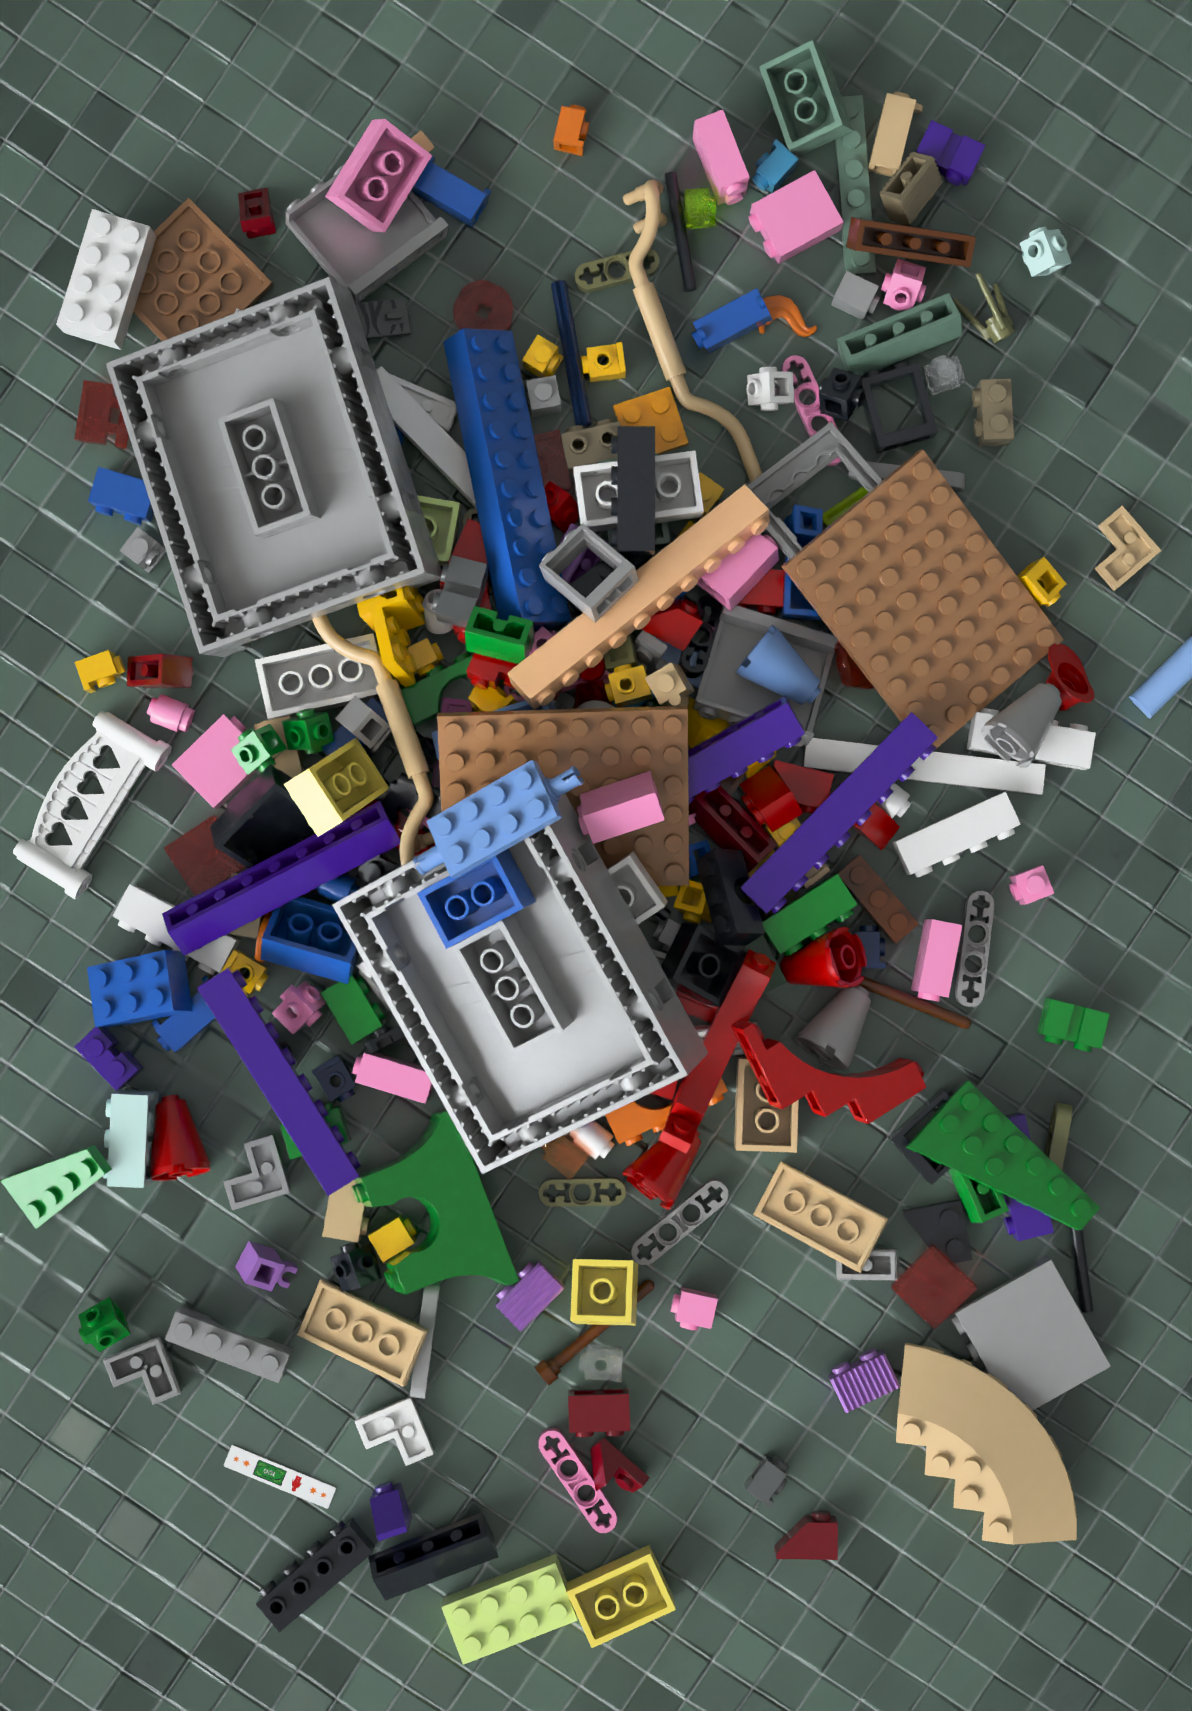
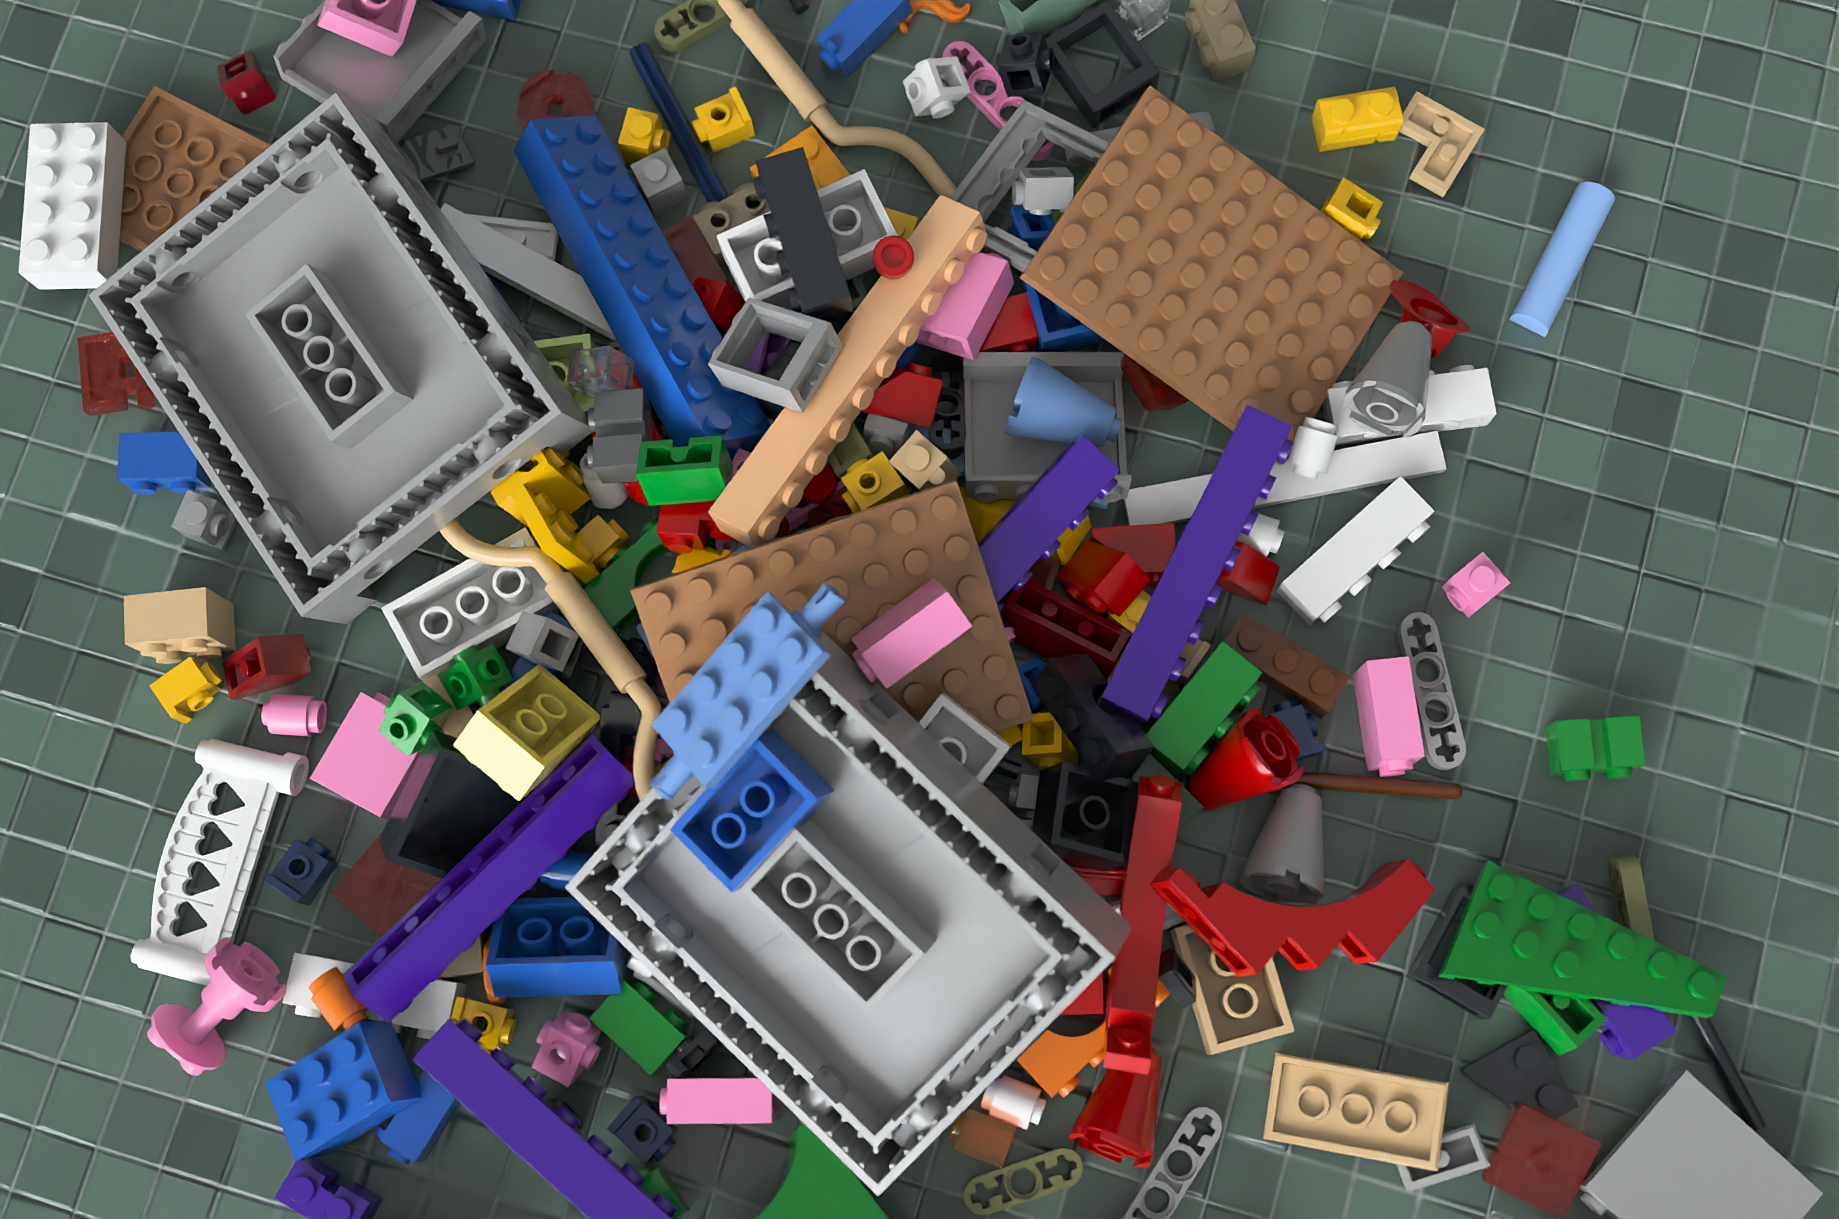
camera: 10 degrees left, 10 degrees down
none -> tan brick [124,587,236,664]
none -> bright pink piece [147,937,287,1076]
none -> dark blue brick [264,837,338,906]
none -> orange brick [309,967,369,1032]
none -> clear brick [566,346,635,398]
none -> red tile [873,235,914,279]
none -> light grey brick [1012,167,1074,215]
none -> black tile [1158,947,1197,1009]
none -> white brick [1287,417,1338,479]
none -> yellow brick [1311,87,1403,152]

